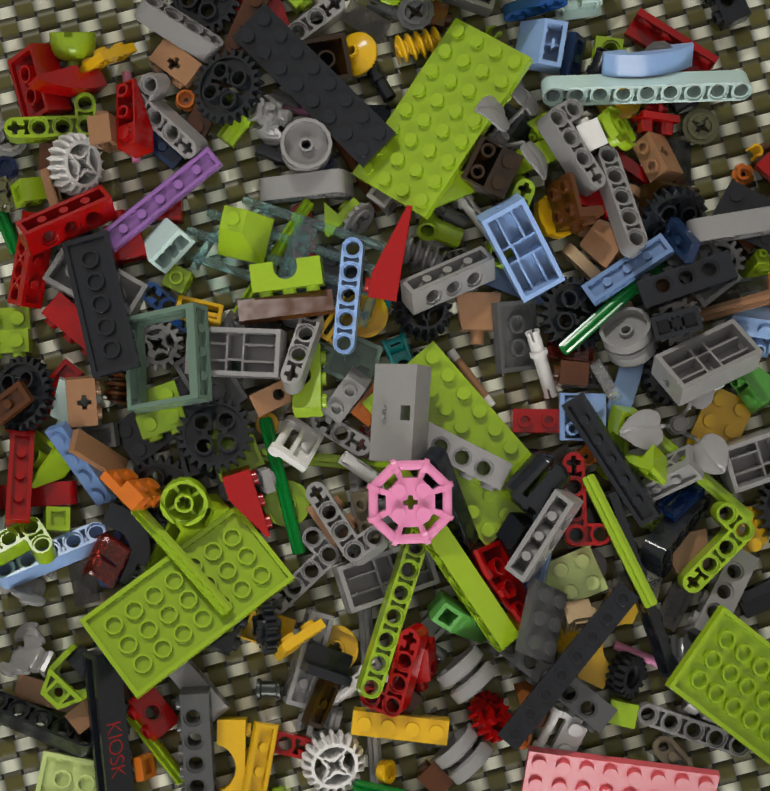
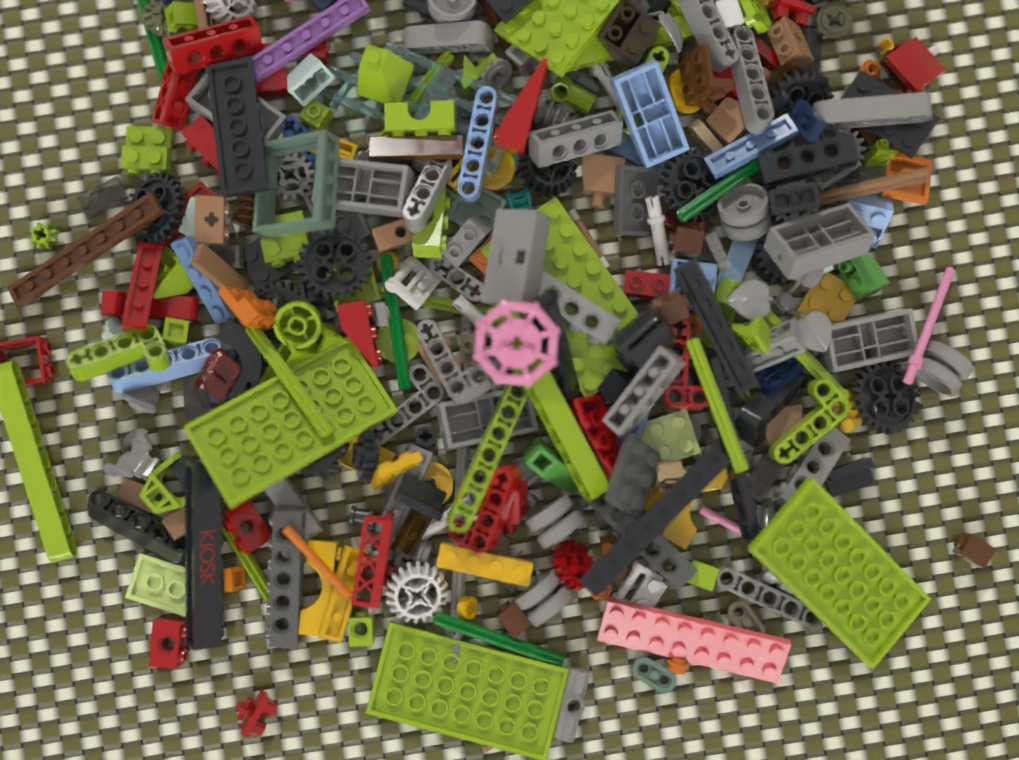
camera: 10 degrees right, 0 degrees up
black tyre [605,651,647,698] -> none
none -> orange bar [282,525,353,599]
none -> red fence [351,512,395,609]
none -> black bush [415,426,437,451]
none -> reddish brown brick [652,289,691,325]

